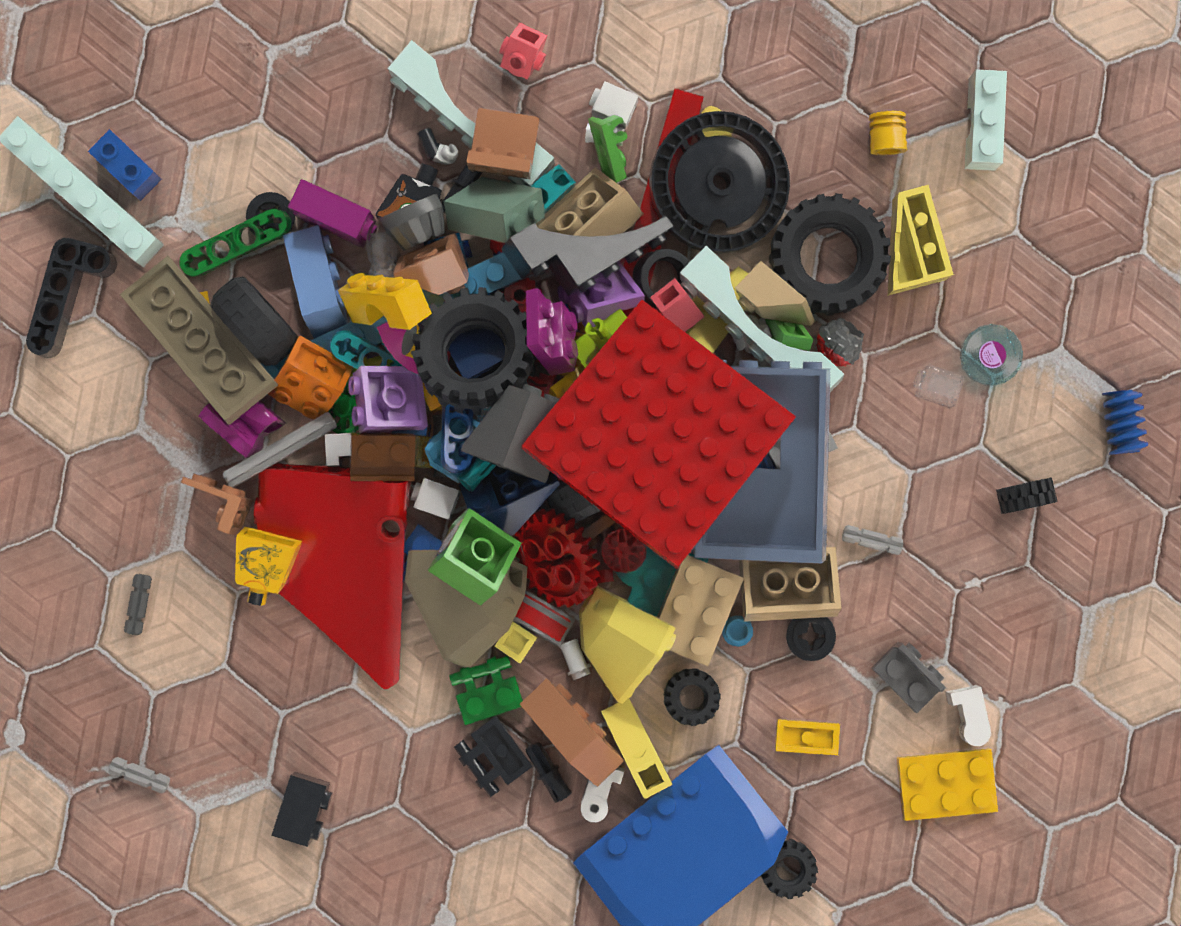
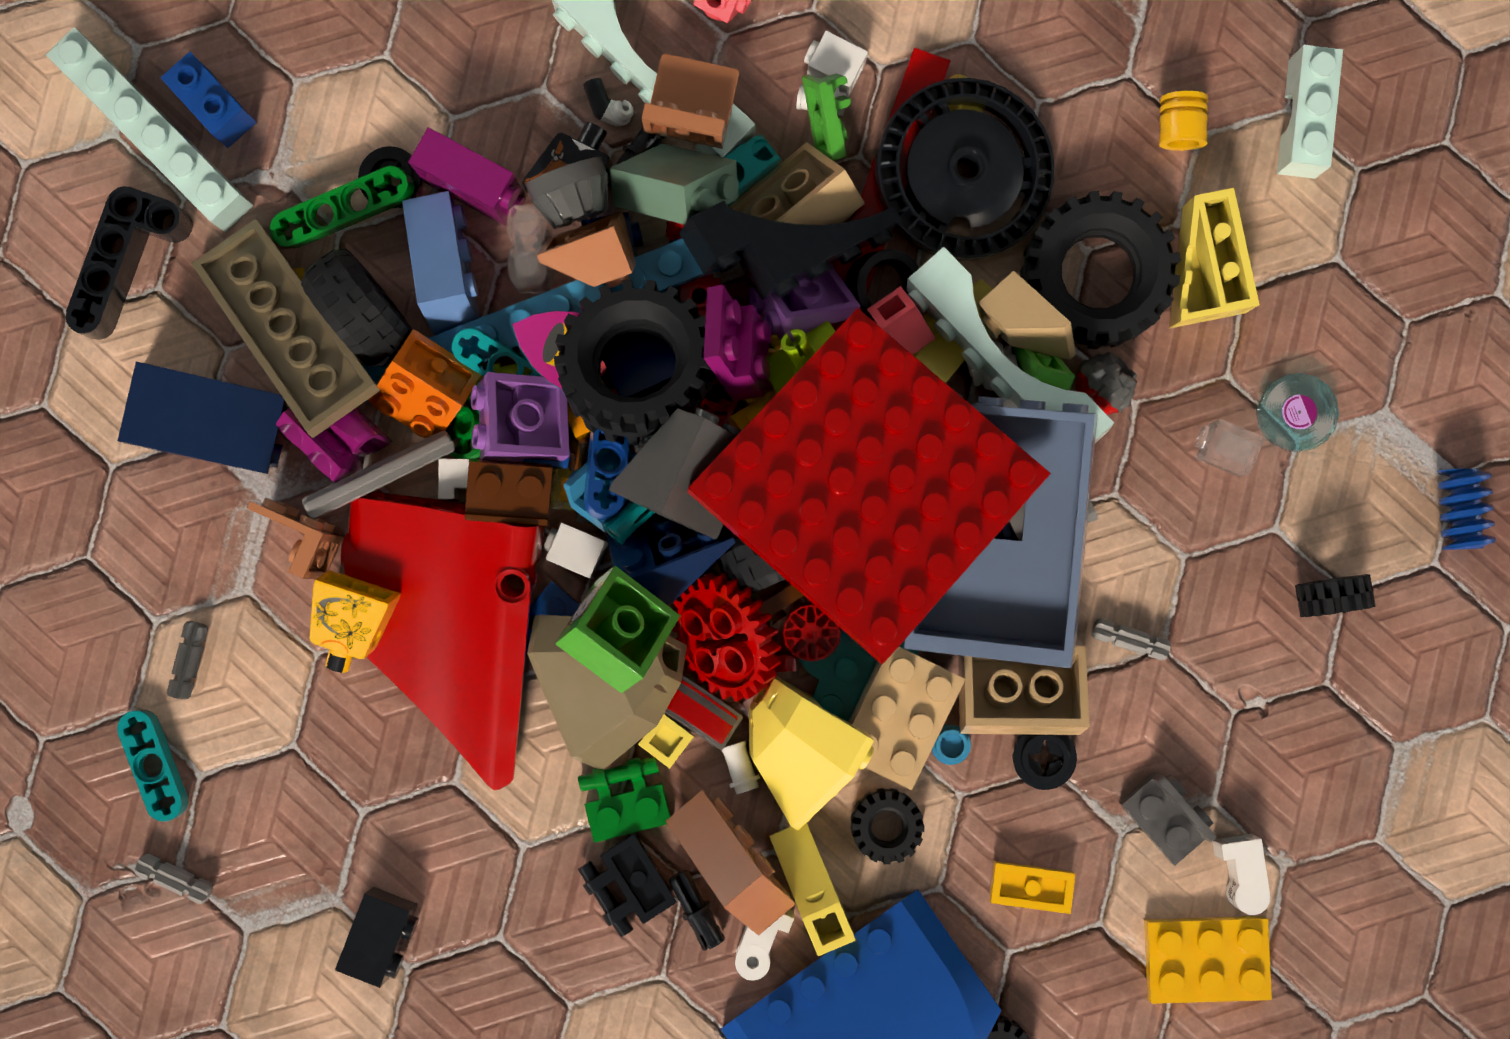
camera: 10 degrees right, 0 degrees up
yellow arch [338,273,432,330] -> none
none -> dark blue slope [117,361,290,474]
none -> teal beam [117,710,188,822]

